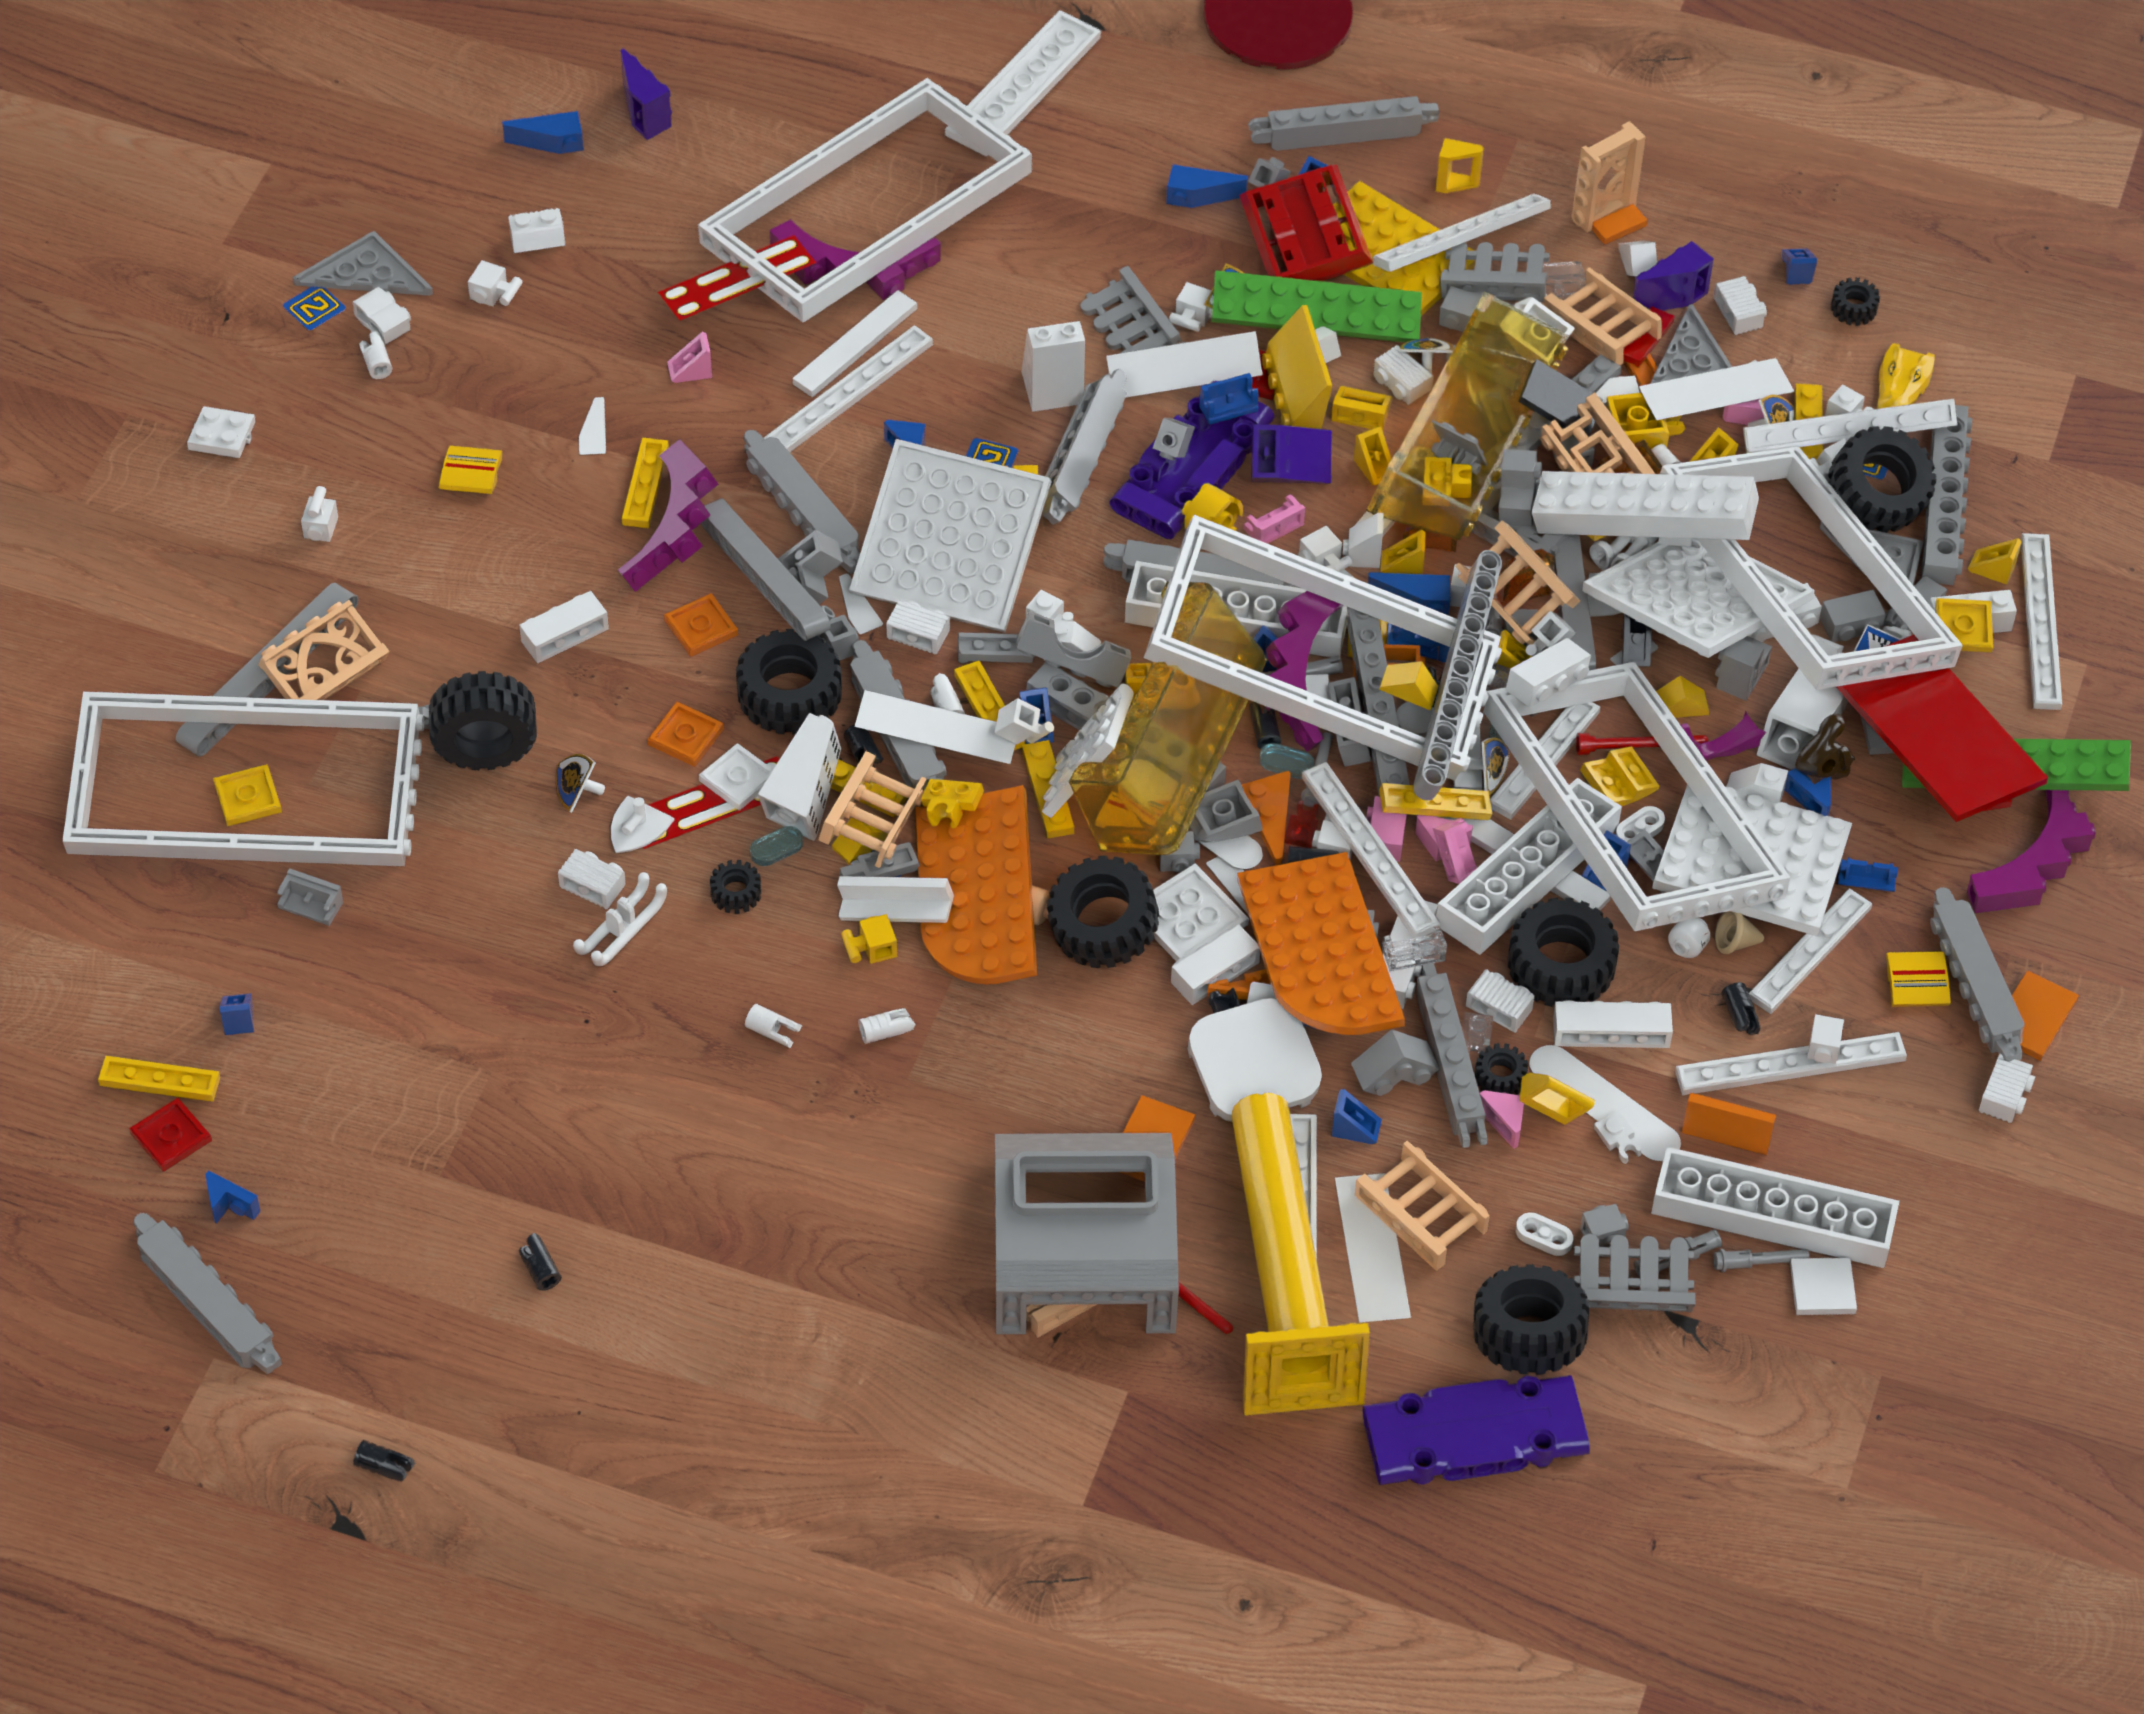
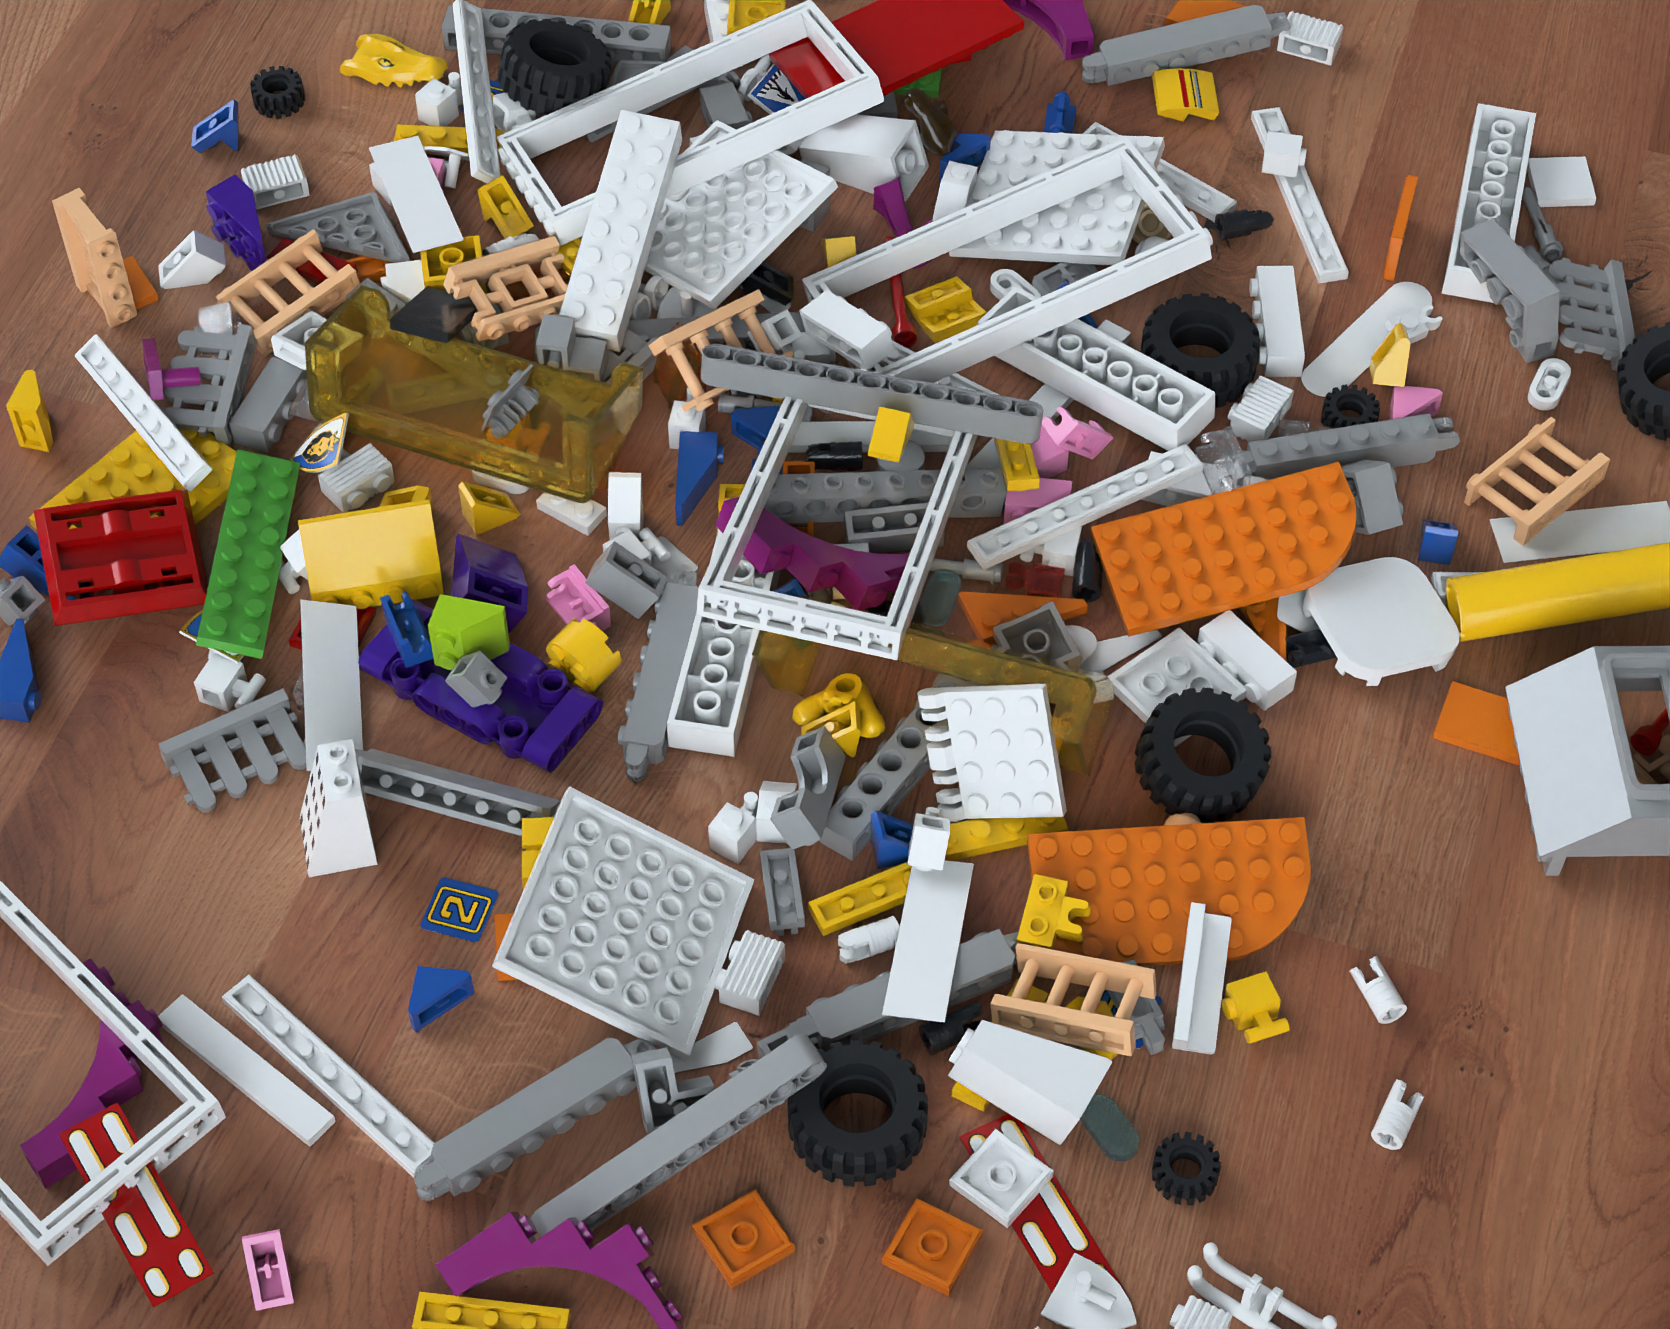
camera: 90 degrees left, 0 degrees up
yellow slope [1380,530,1426,574] -> none
yellow plate [1424,457,1472,504] -> none
none -> magenta piece [142,338,201,400]
none -> lime slope [428,594,510,670]
none -> light grey brick [585,541,667,619]
none -> light grey wedge [1460,218,1561,349]

